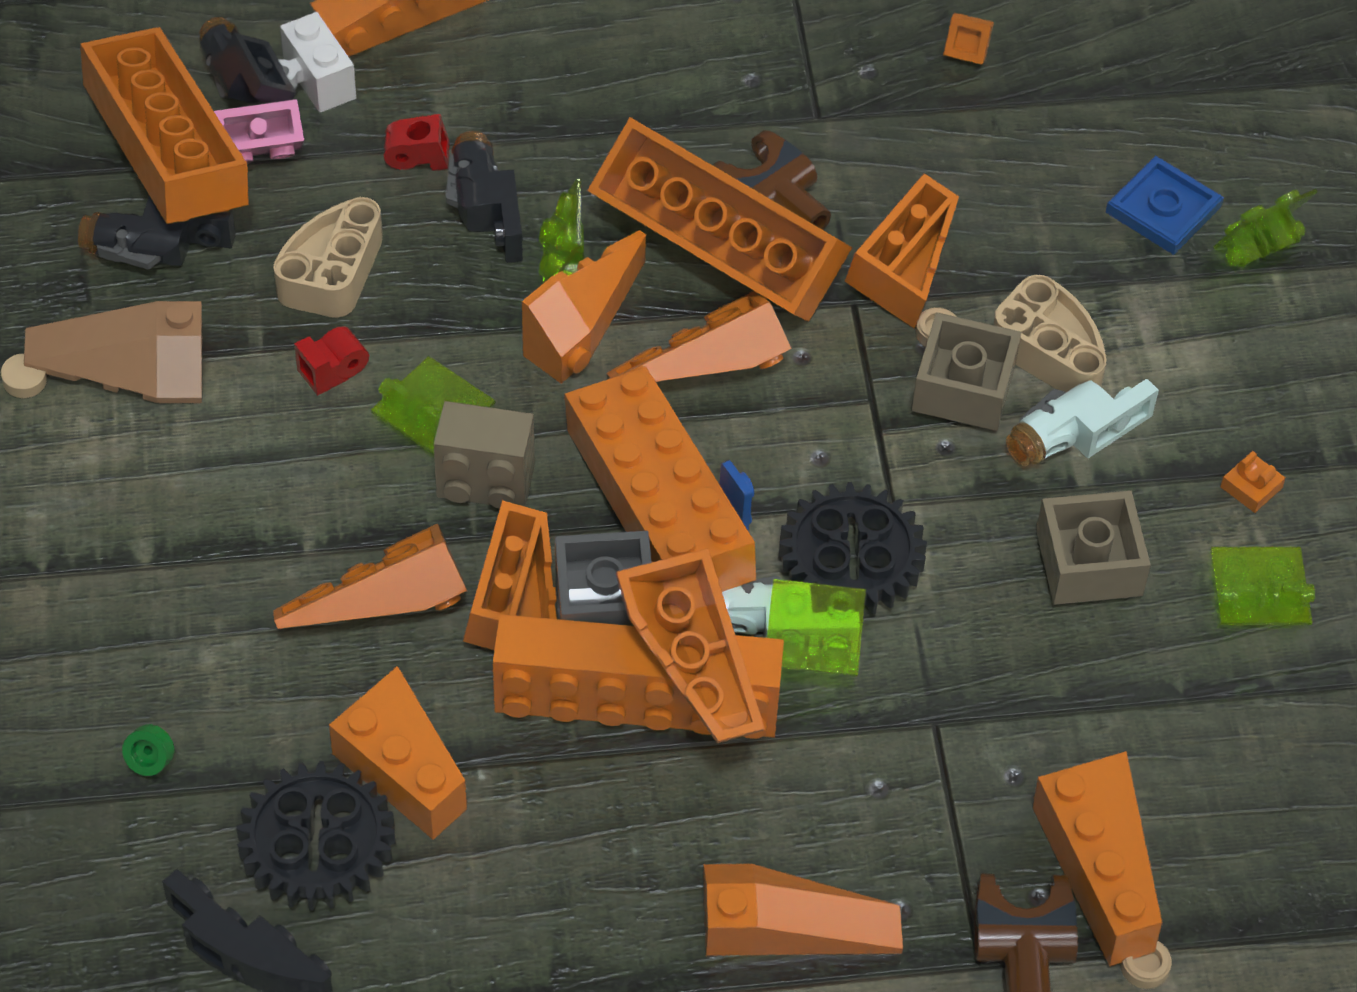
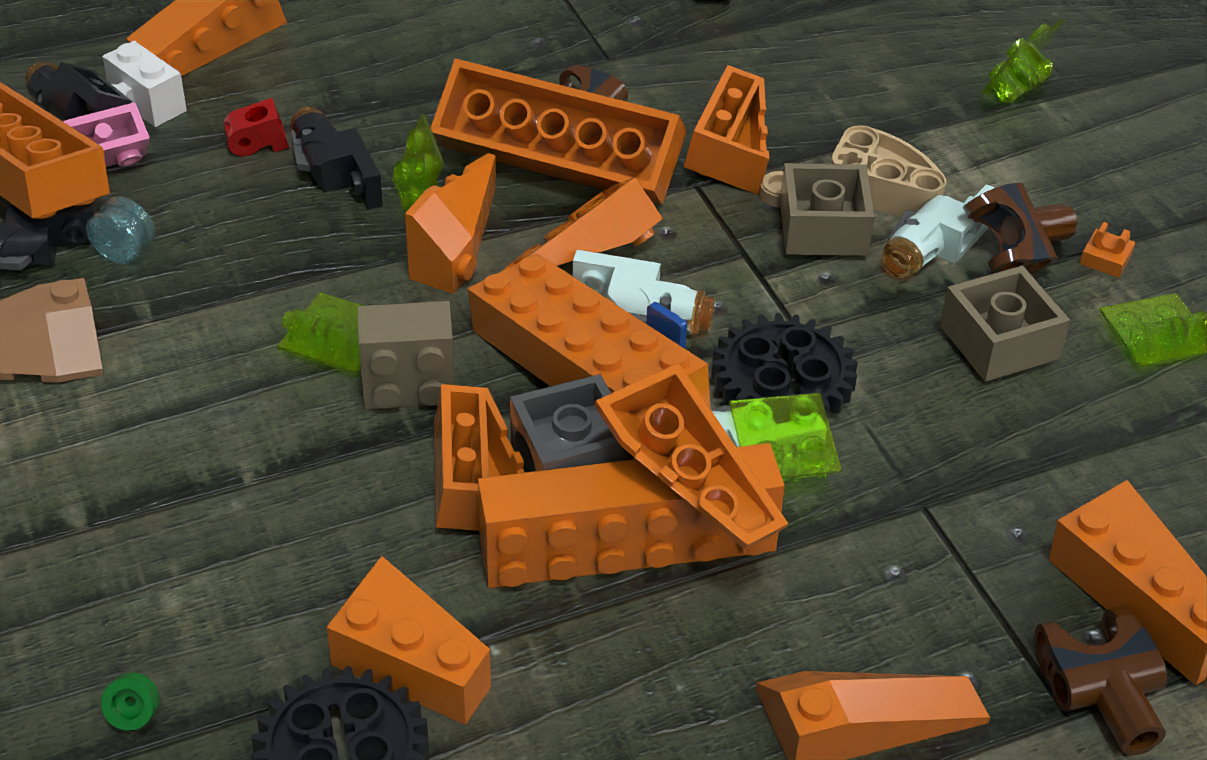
camera: 15 degrees left, 10 degrees down
tan beam [273,197,383,318] -> none
orange wedge [273,523,467,629] -> none
red leg [294,327,370,396] -> none
blue tile [1105,156,1224,255] -> none
none -> clear light blue wheel [86,196,156,264]
none -> light aqua plate [573,250,715,335]
none -> reddish brown connector [962,183,1078,274]

